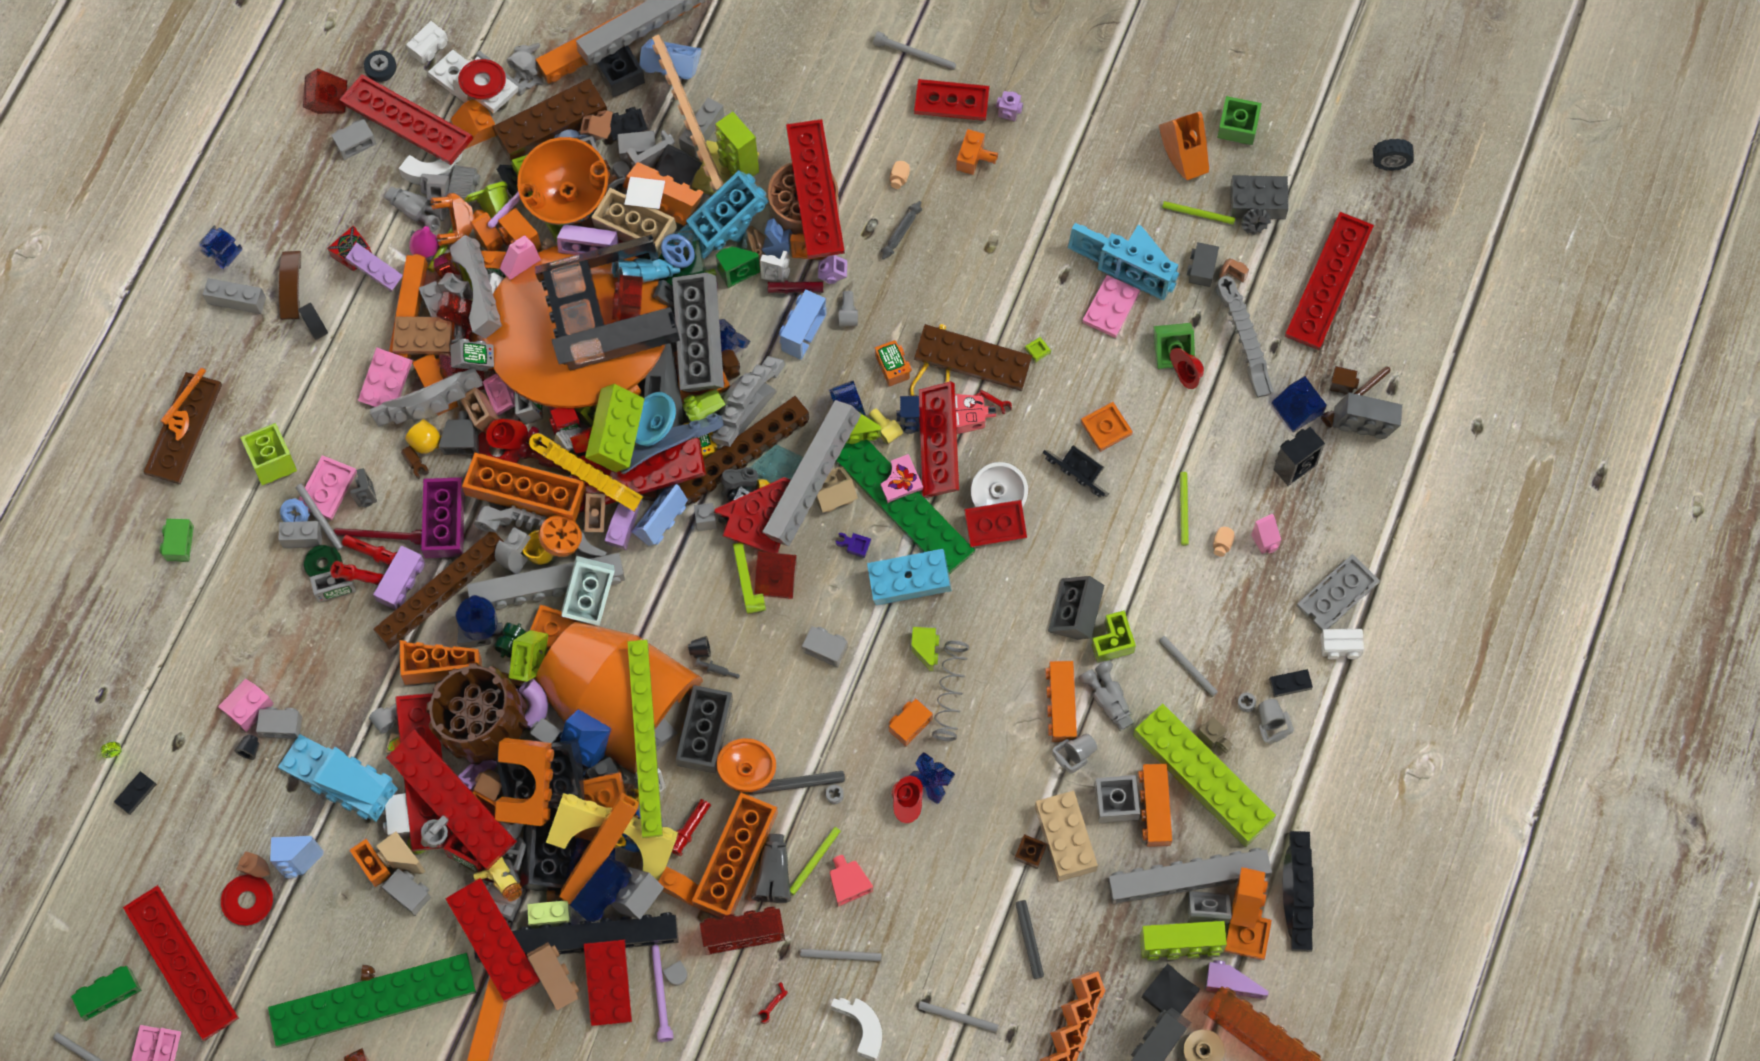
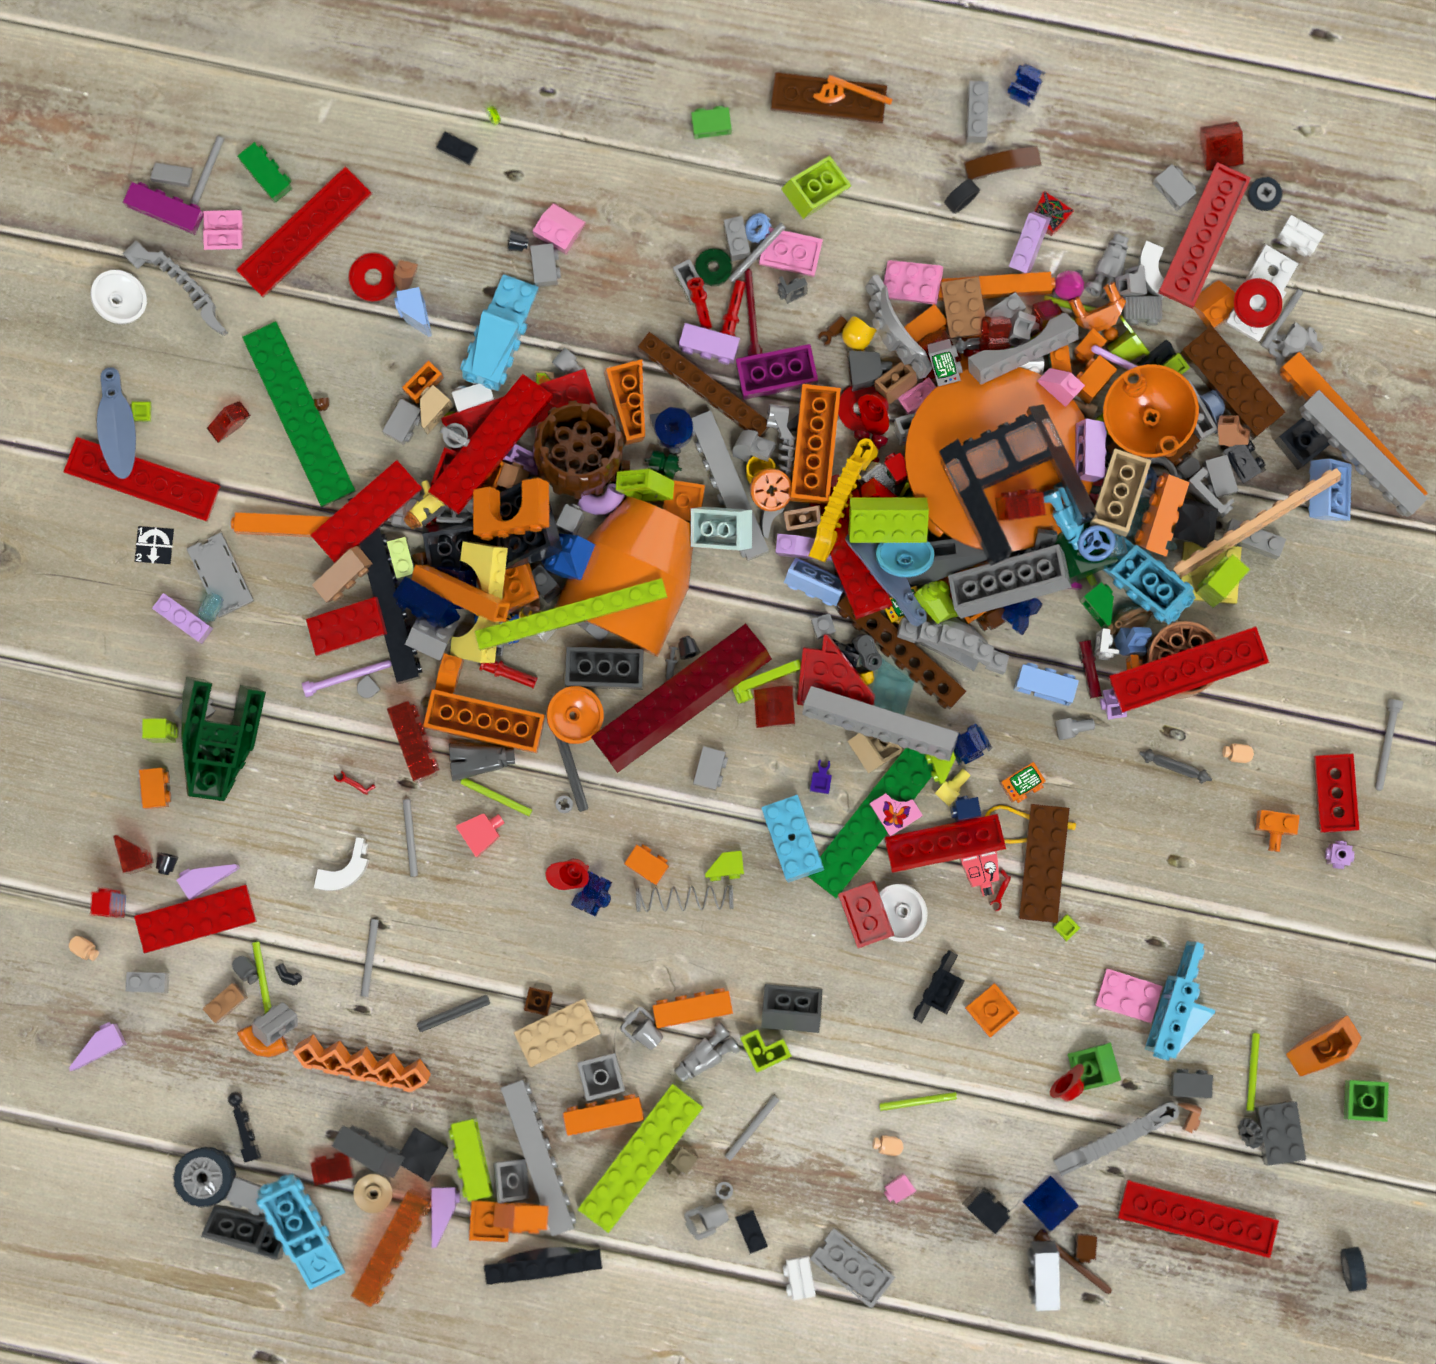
camera: 80 degrees right, 15 degrees up
white sticker [624,177,665,209] -> none
none -> dark red brick [591,623,772,773]

